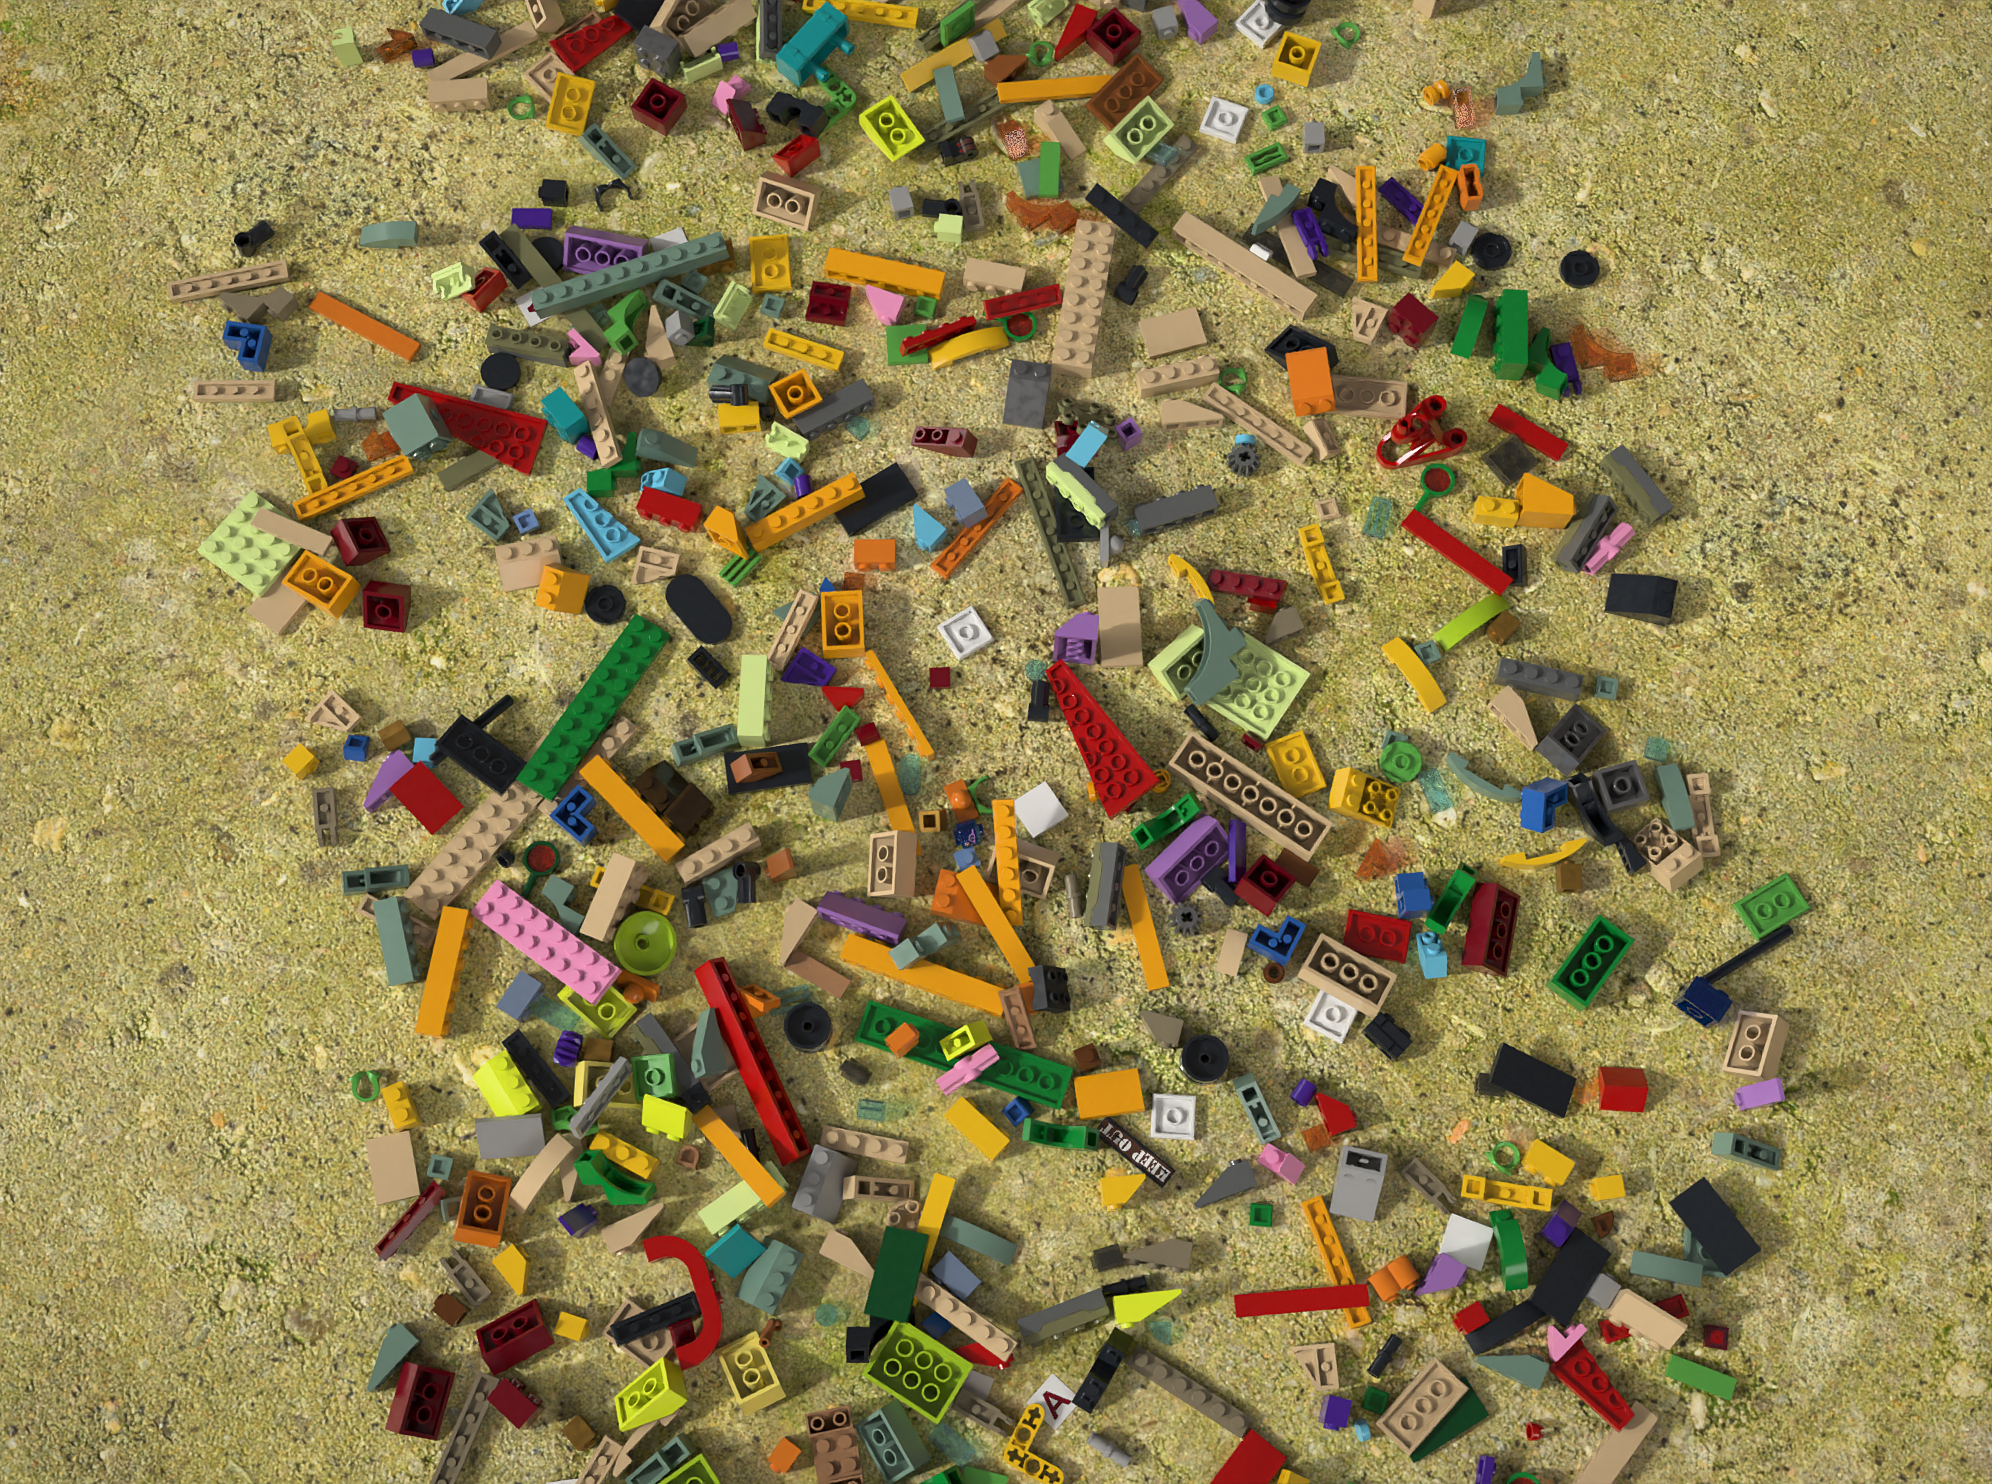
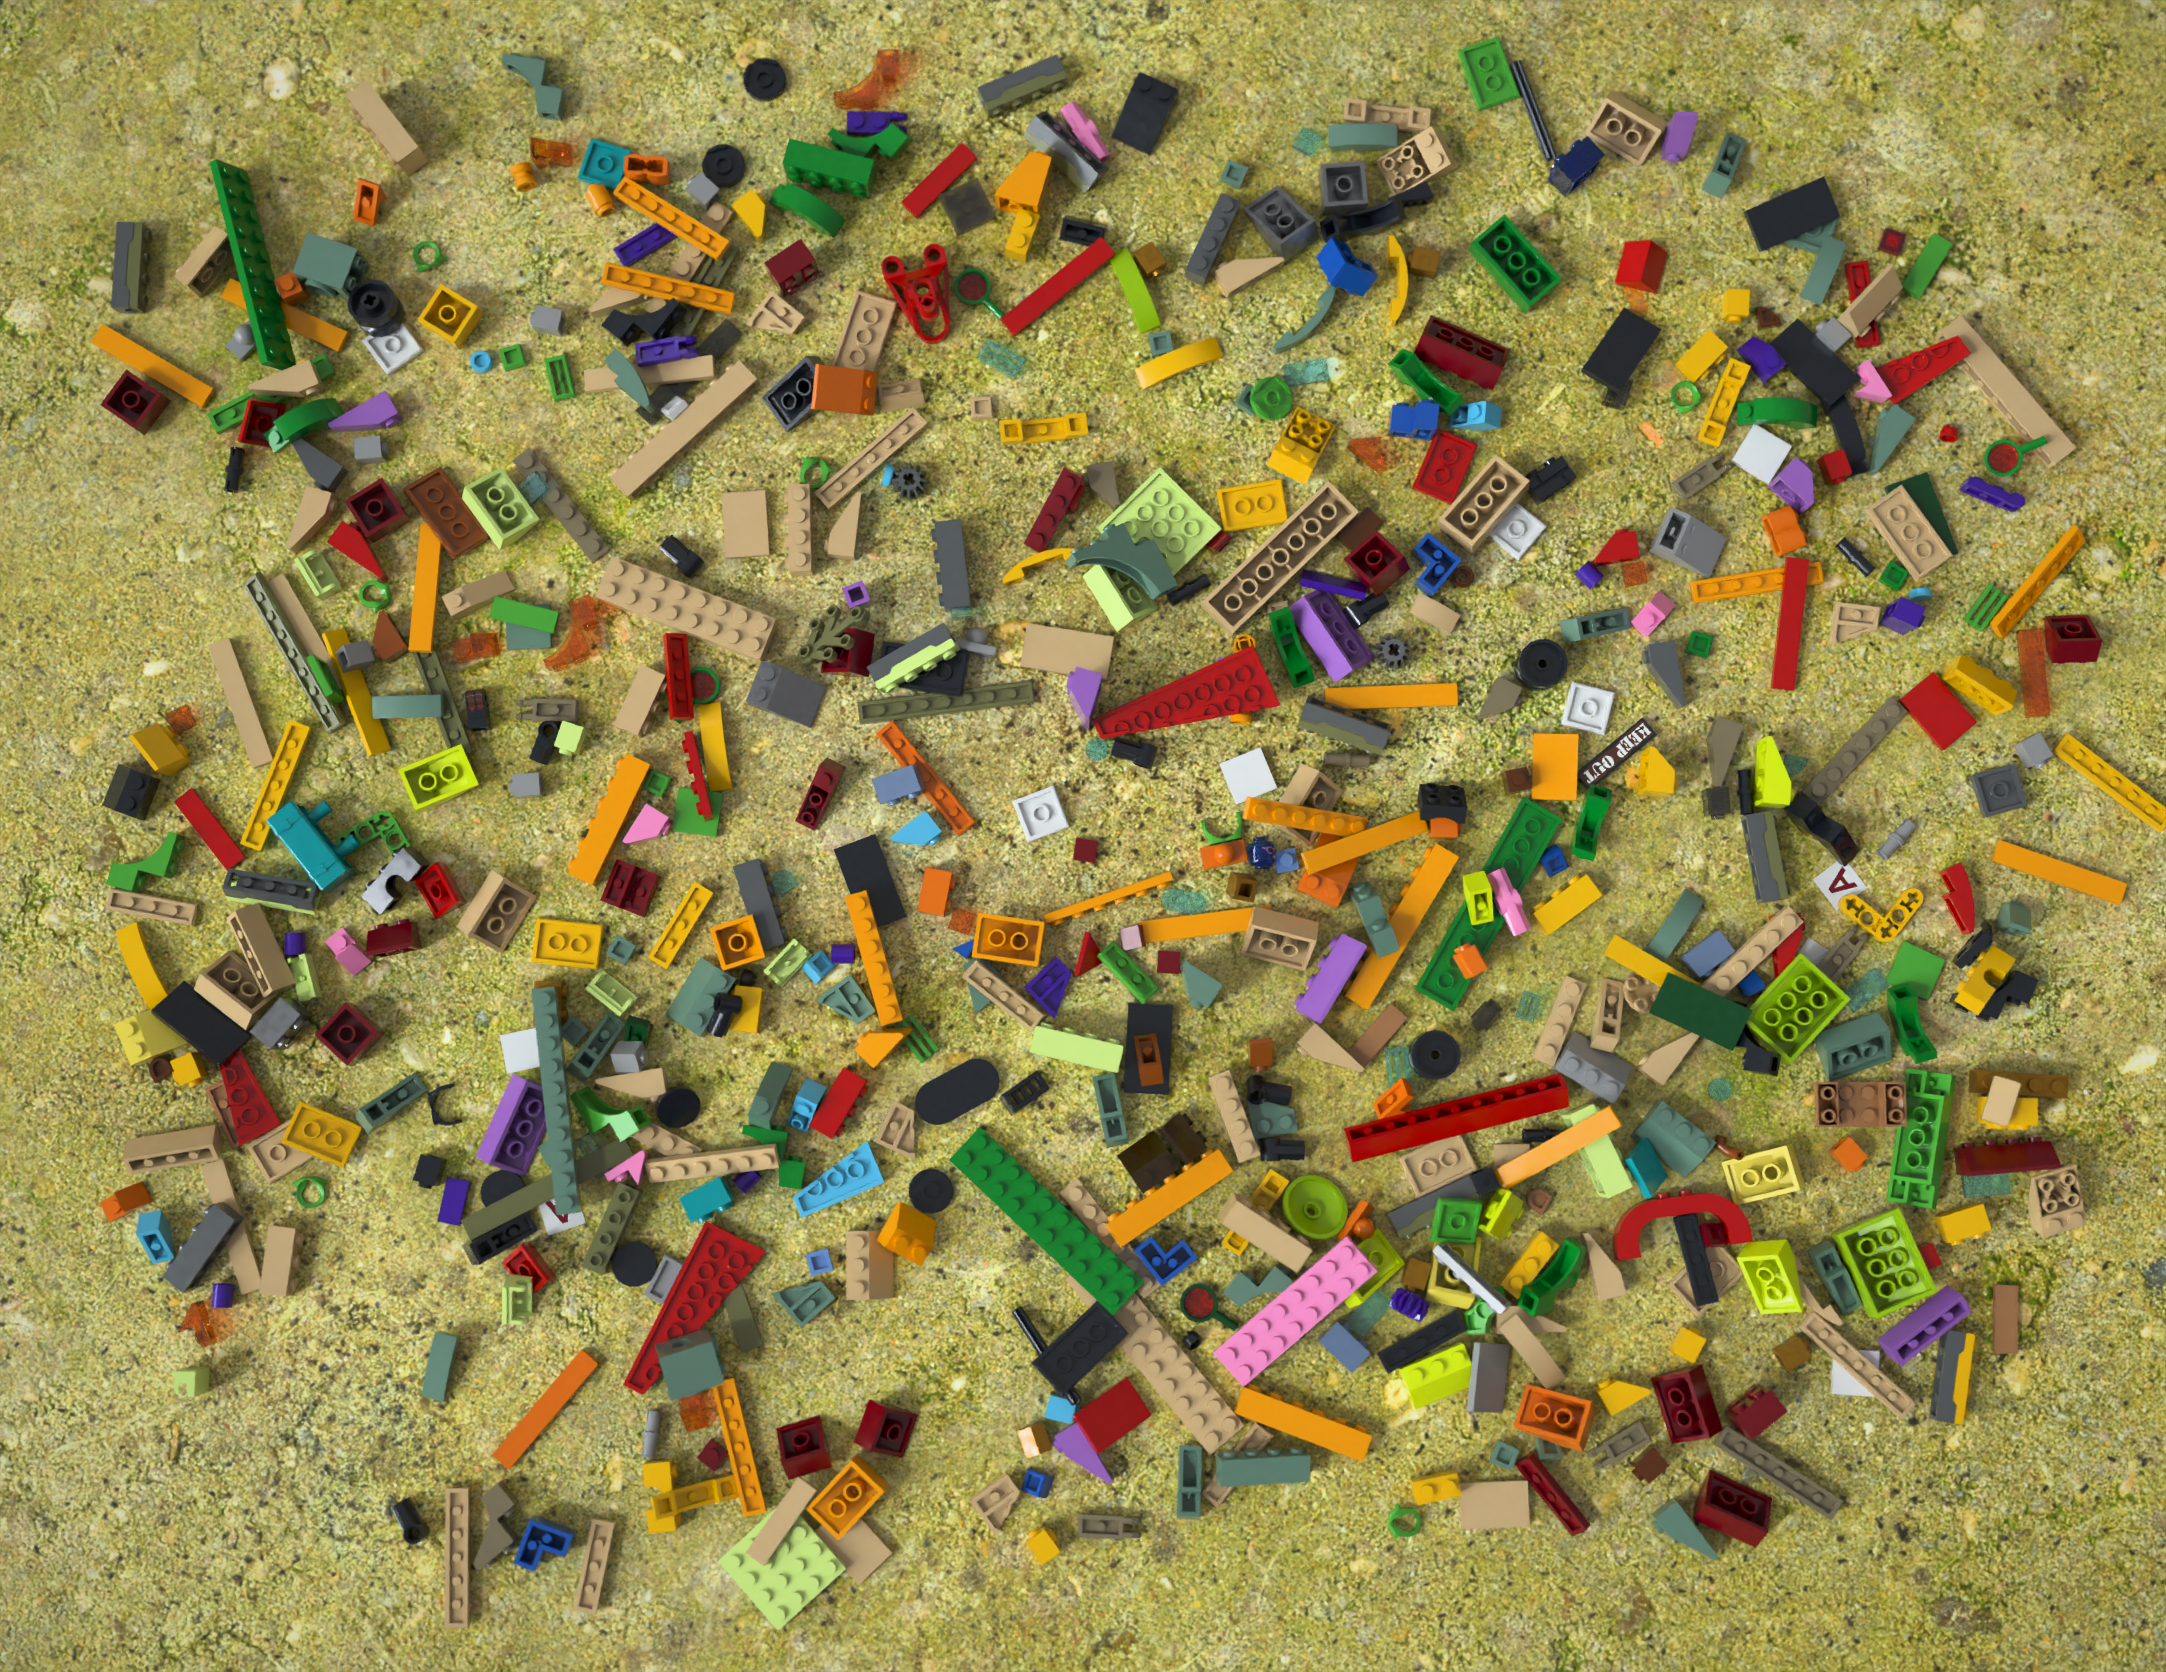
camera: 80 degrees left, 10 degrees up
slope [558,1203,599,1239] -> none
sand green slope [691,1007,728,1079] -> none
medium nougat tile [998,986,1038,1051] -> none
medium azure hinge [1066,421,1109,468] -> none
black brick [1085,183,1159,250] -> none
white tile [1199,96,1249,144] -> none

